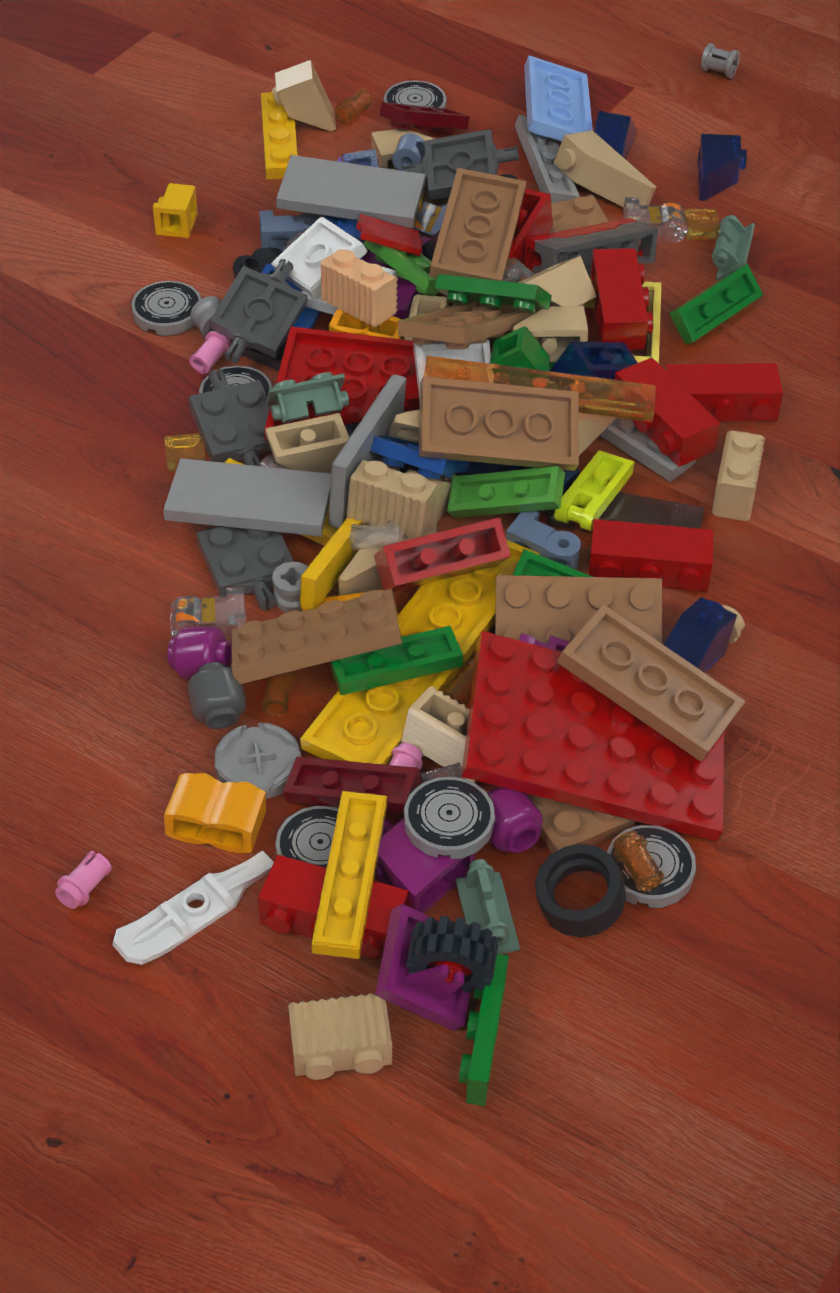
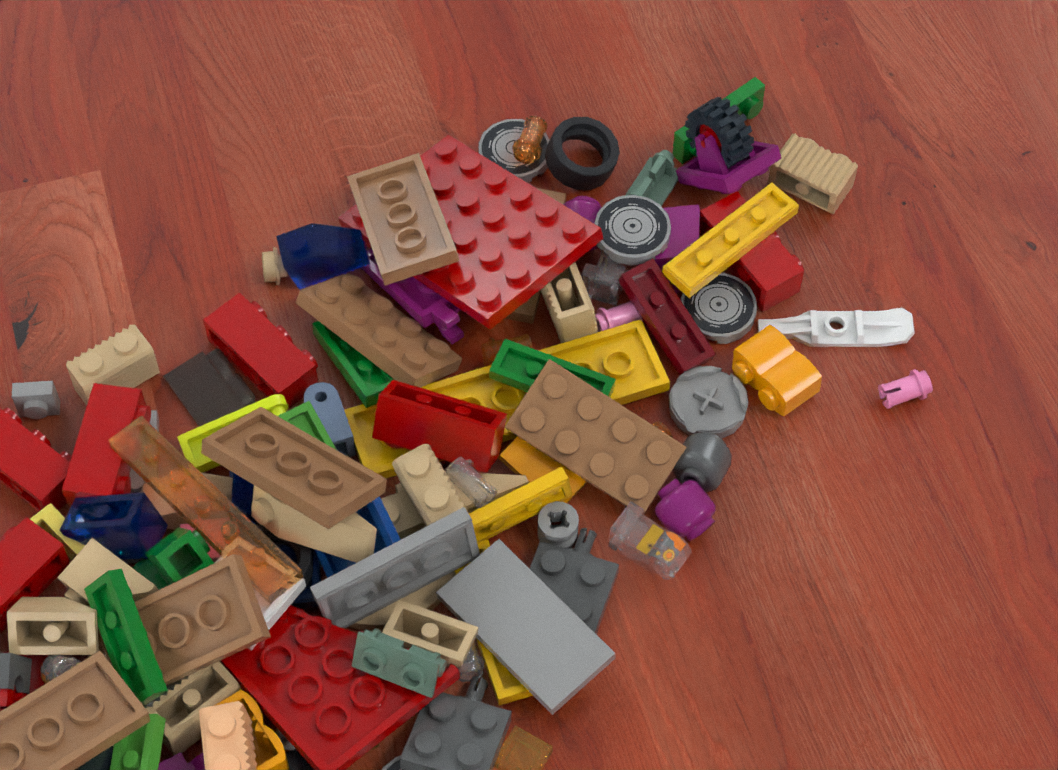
camera: 140 degrees left, 10 degrees up
none -> light grey plate [12,381,60,419]

